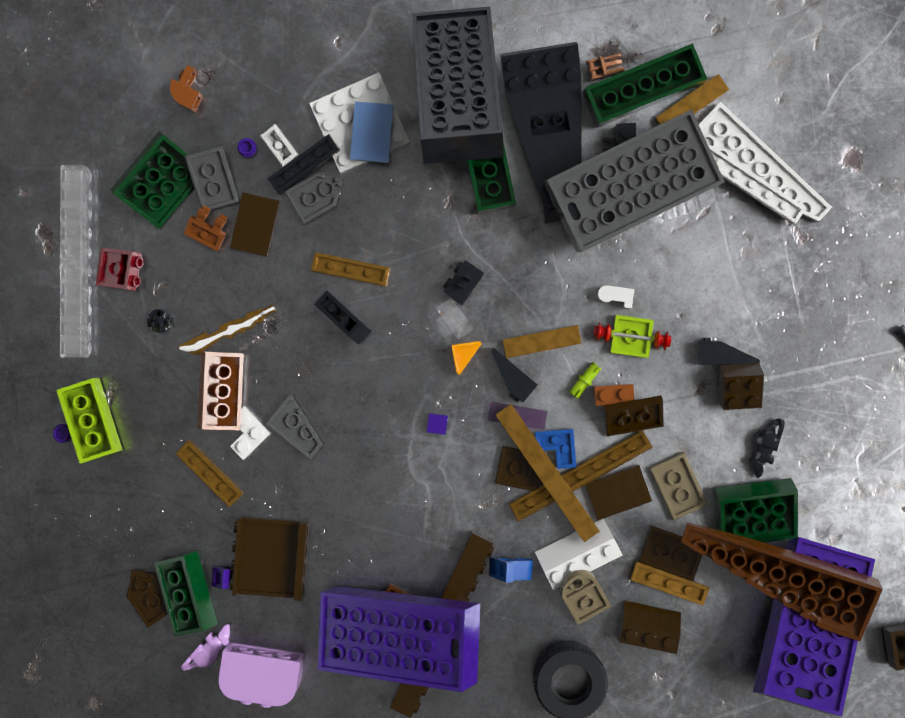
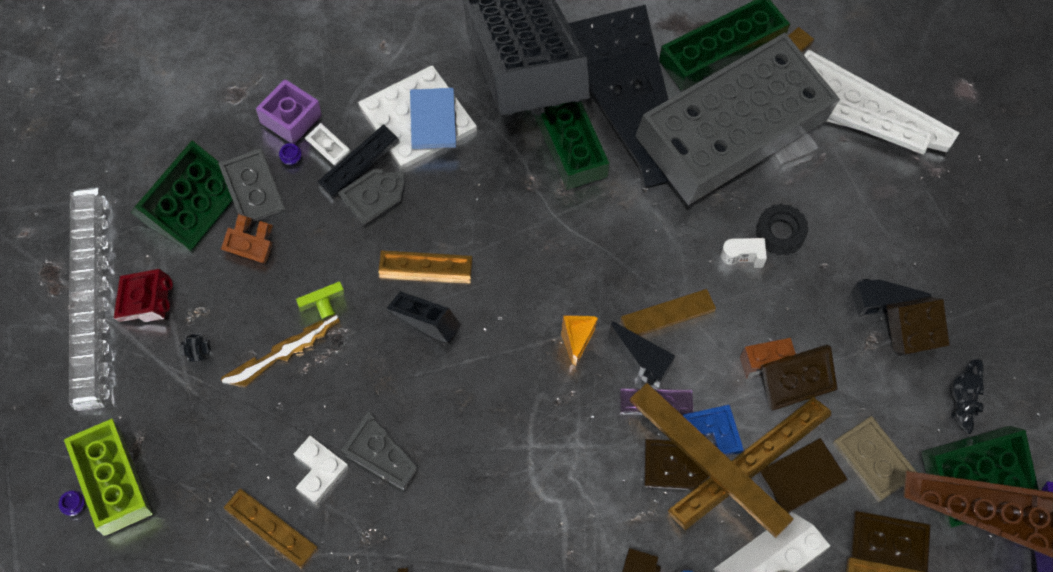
camera: 10 degrees left, 25 degrees down
dark orange brick [170,65,203,113] -> none
dark orange slope [197,352,244,430] -> none
dark brown tile [230,192,281,257] -> none
dark purple tile [427,413,448,435] -> none
clear brick [436,298,474,340] -> none
black brick [443,260,484,306] -> none
lime pin [569,362,602,399] -> none
nougat arm [586,53,625,81] -> none
lime plate [593,315,671,358] -> none
none -> medium lavender brick [256,79,322,144]
none -> lime tile [296,281,344,320]
none -> black tyre [756,204,809,256]

